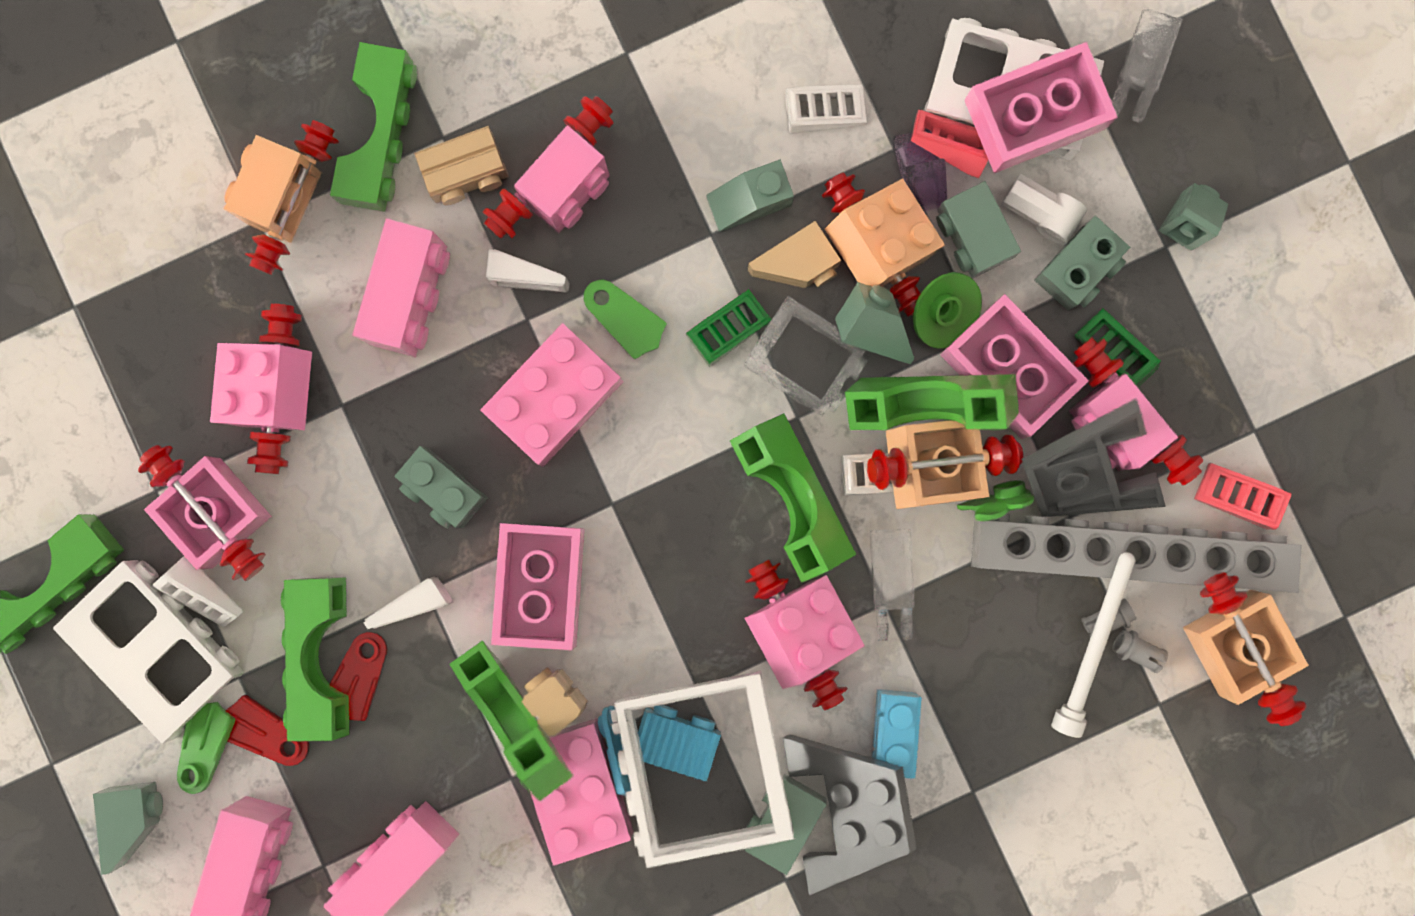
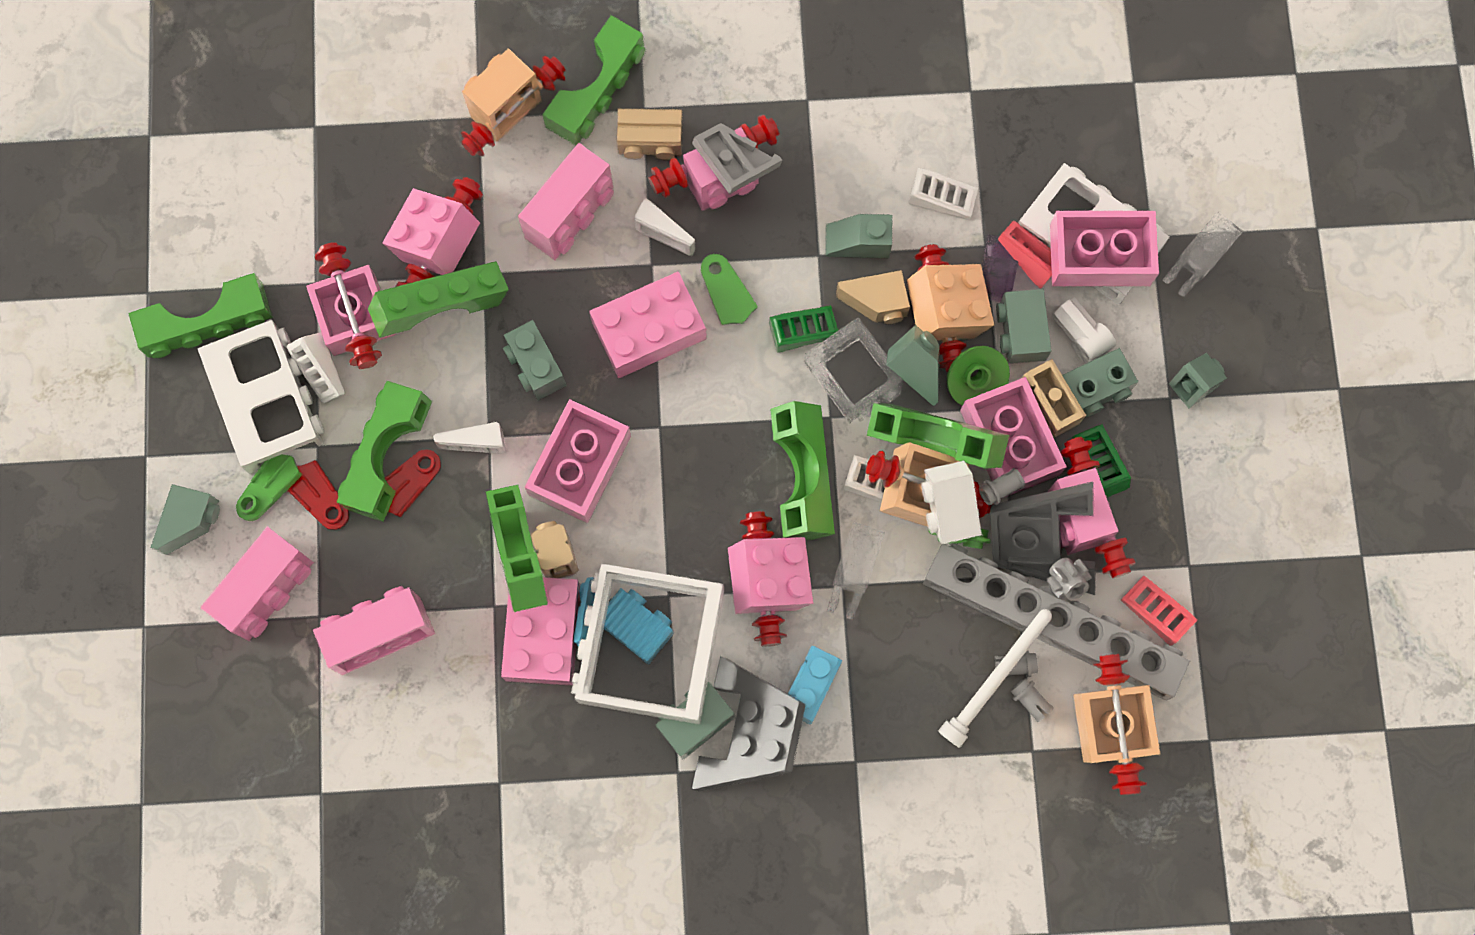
camera: 15 degrees right, 10 degrees down
none -> bright green arch [368,261,509,338]
none -> light grey wing [692,123,783,194]
none -> white brick [921,461,982,544]
none -> light grey pin [979,468,1025,505]
none -> tan brick [1022,359,1086,438]
none -> light grey gear [1047,558,1092,600]

